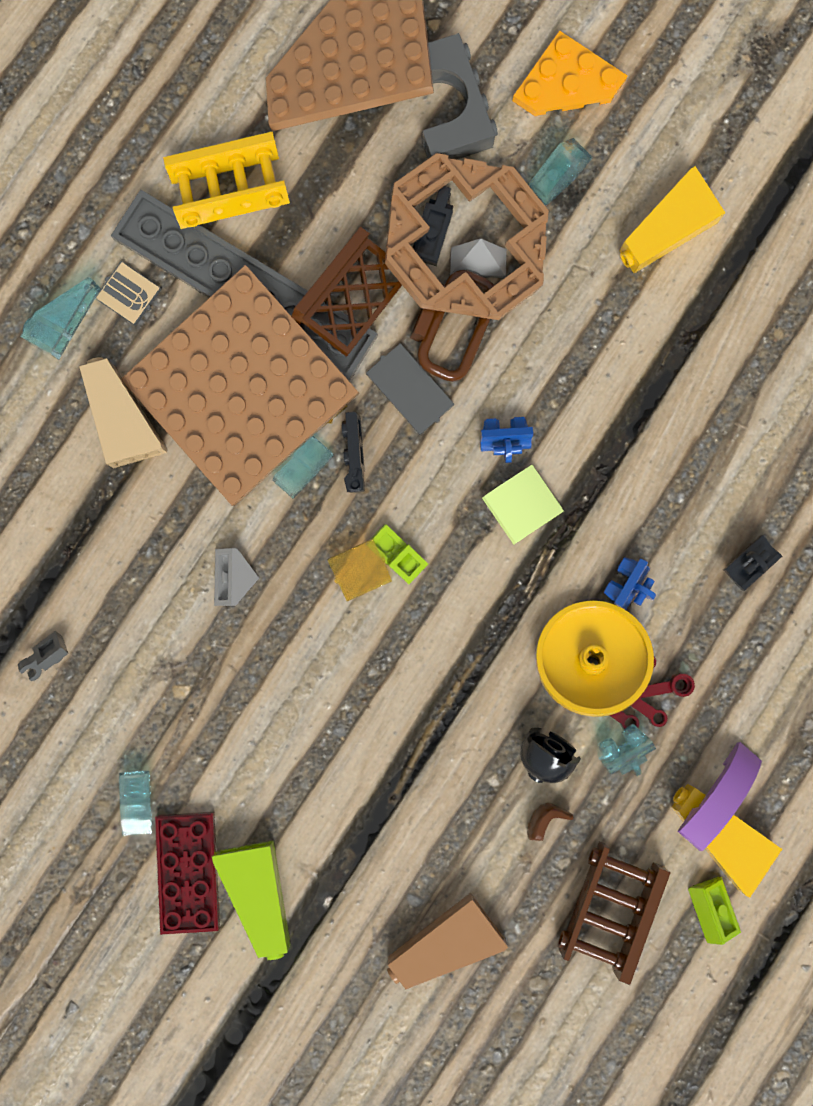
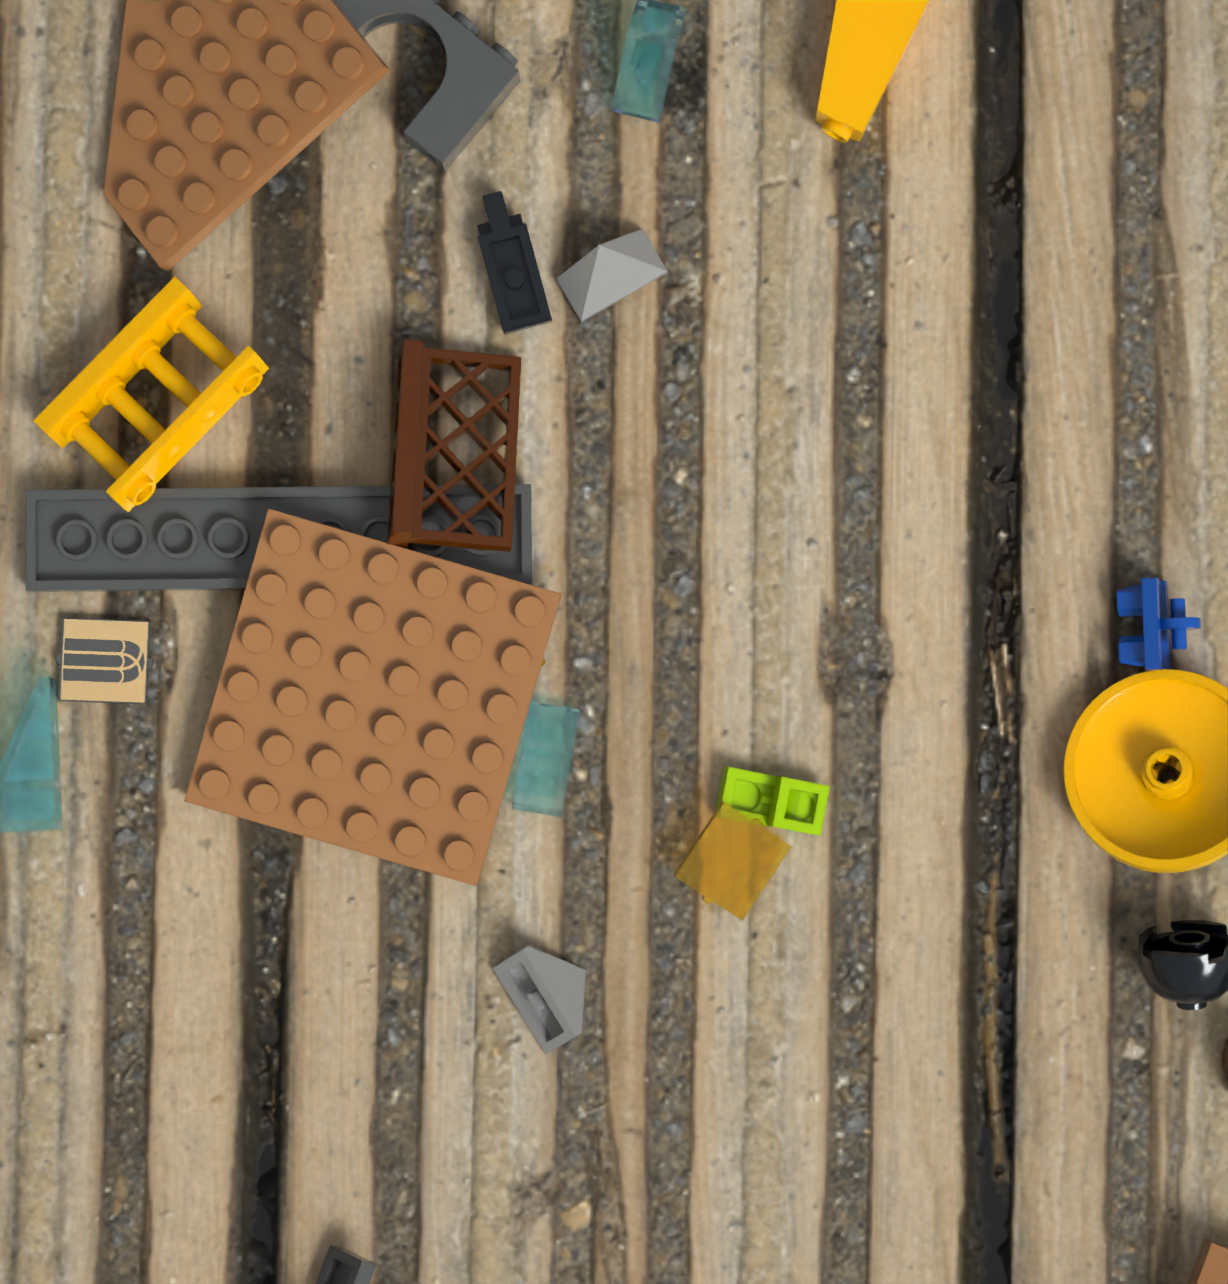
camera: 30 degrees left, 0 degrees up
tan slope [79,357,168,468] -> none
black hinge [342,412,365,493] -> none
dark grey piece [366,343,455,435] -> none
medium nougat plate [385,153,549,320] -> none
reddish brown bar [410,270,494,382] -> none
blue hips [480,417,533,463] -> none
yellowish green slope [482,465,564,545] -> none

